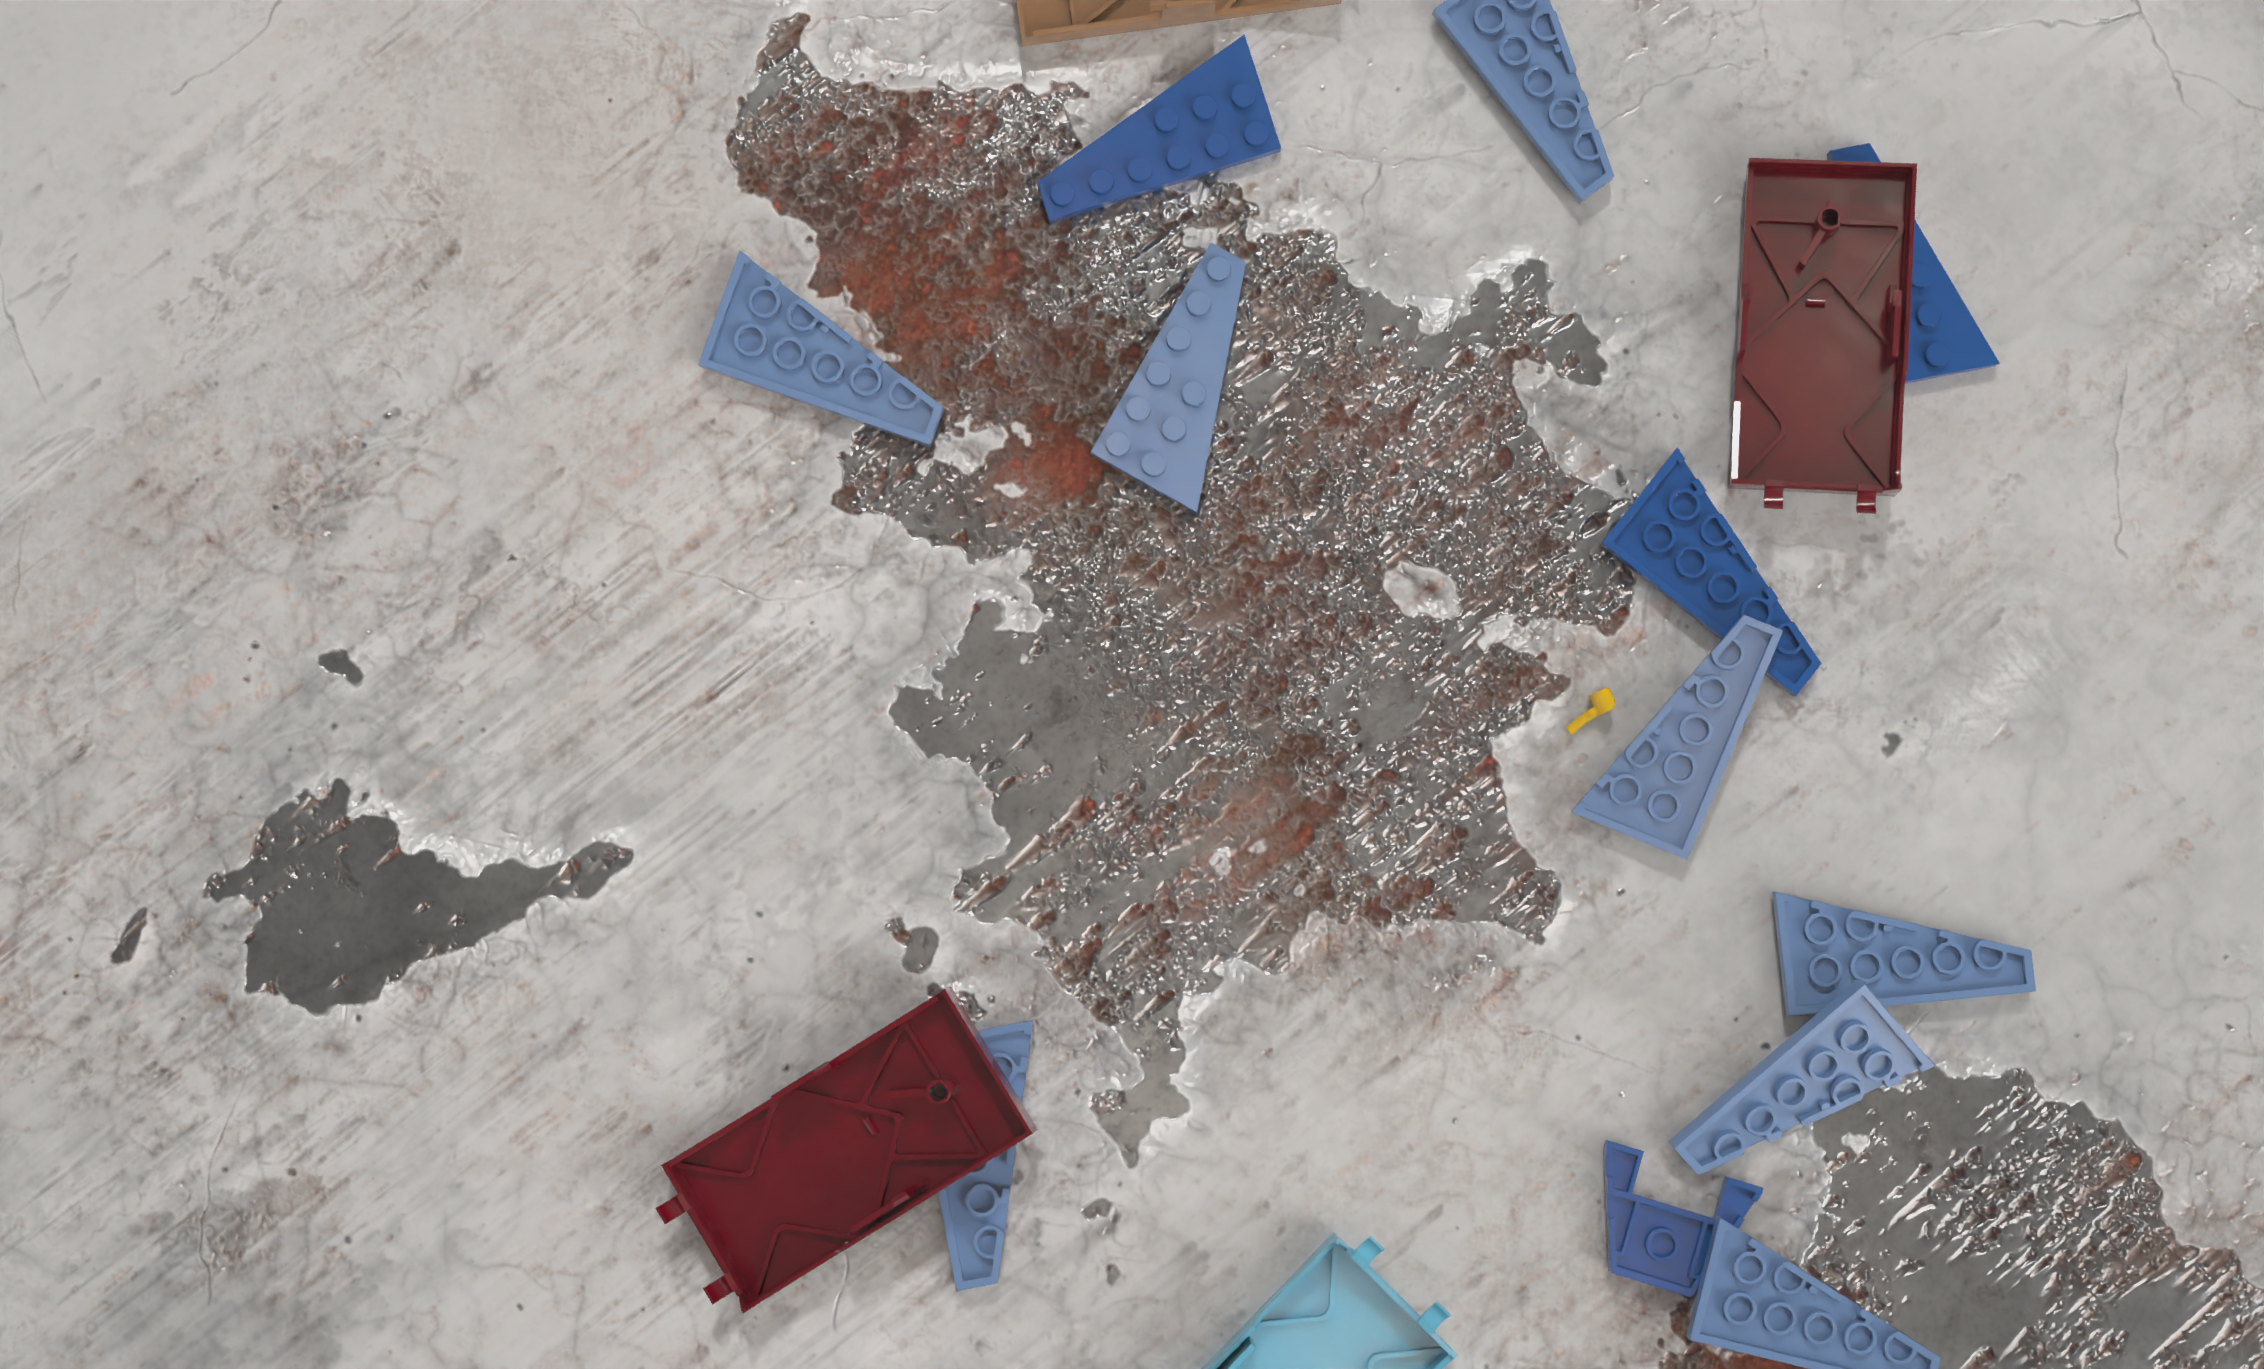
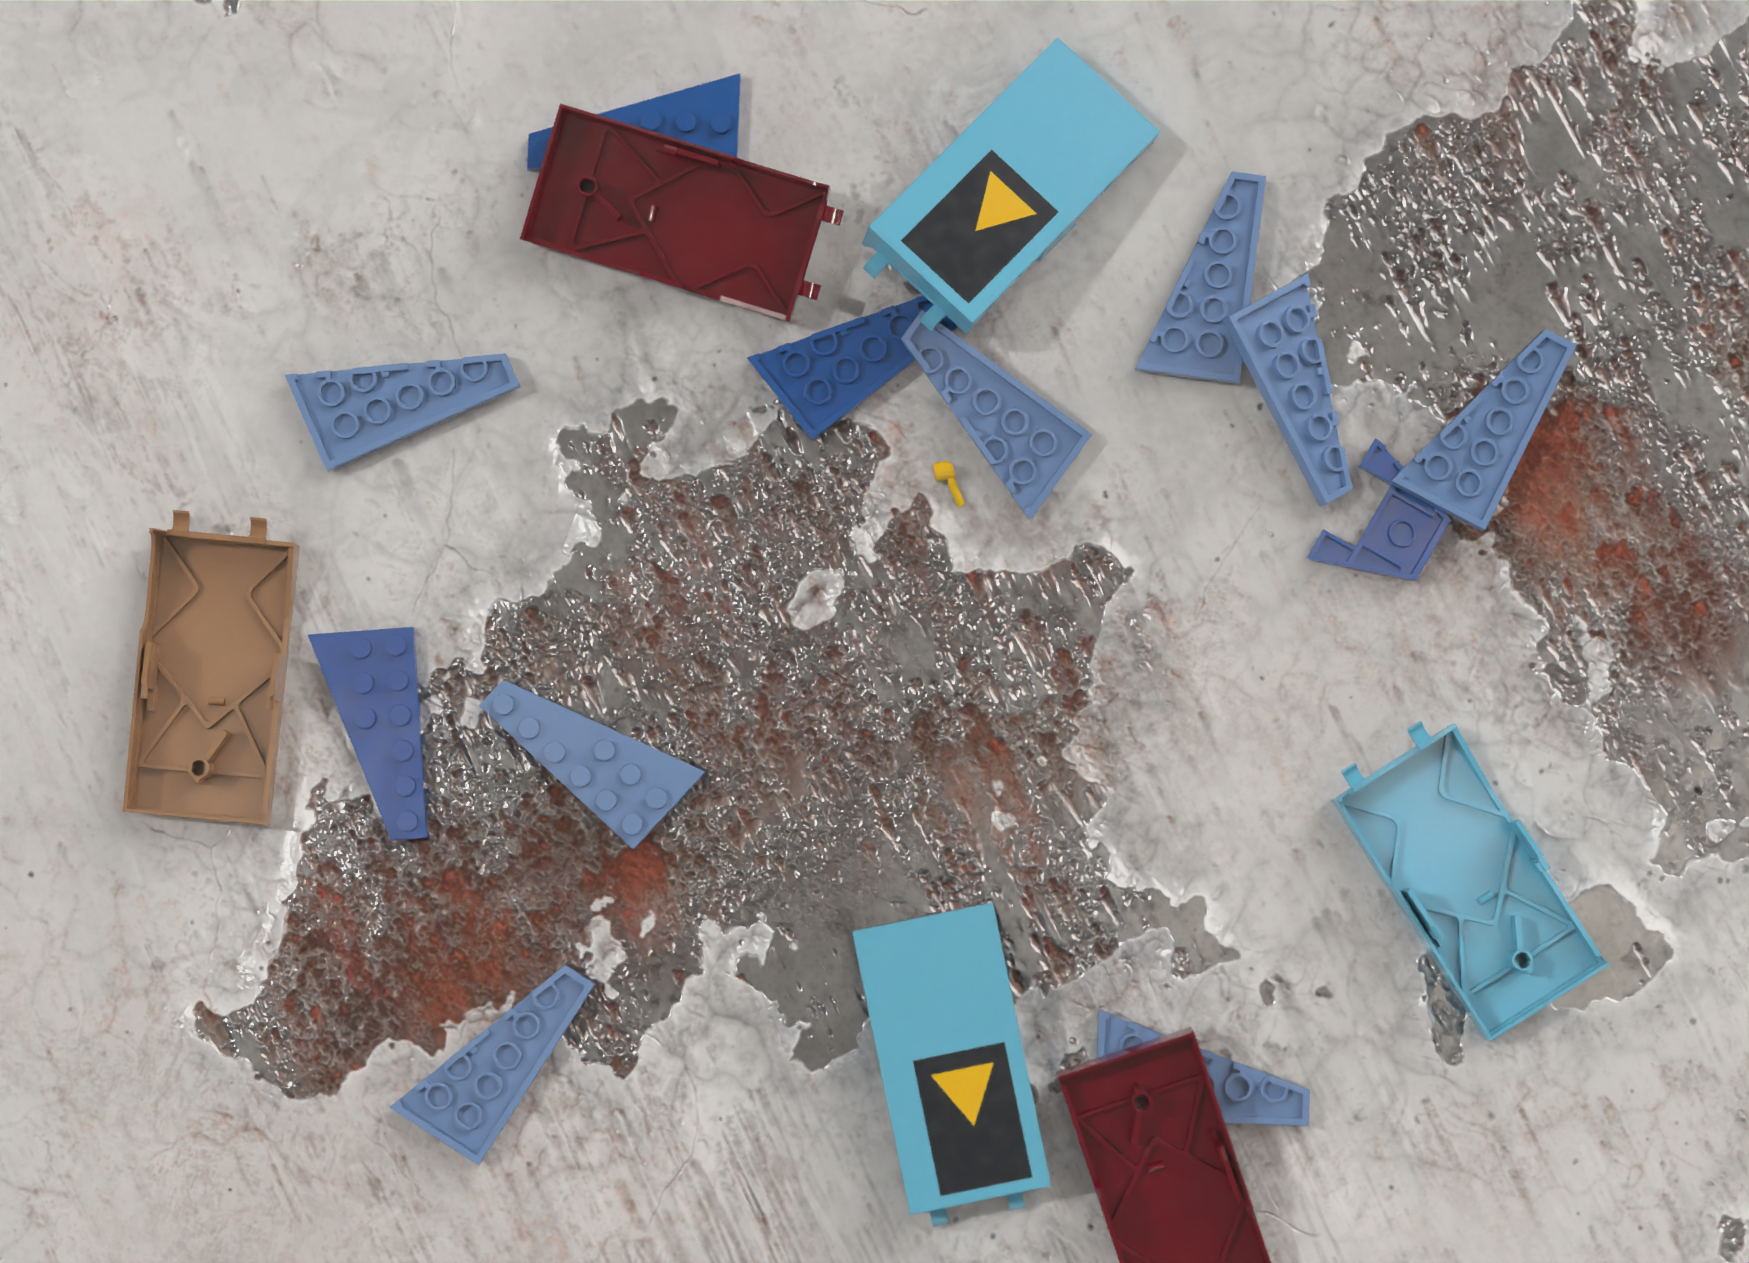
camera: 70 degrees left, 0 degrees up
none -> medium azure piece [852,902,1051,1227]
none -> medium azure piece [862,37,1160,334]

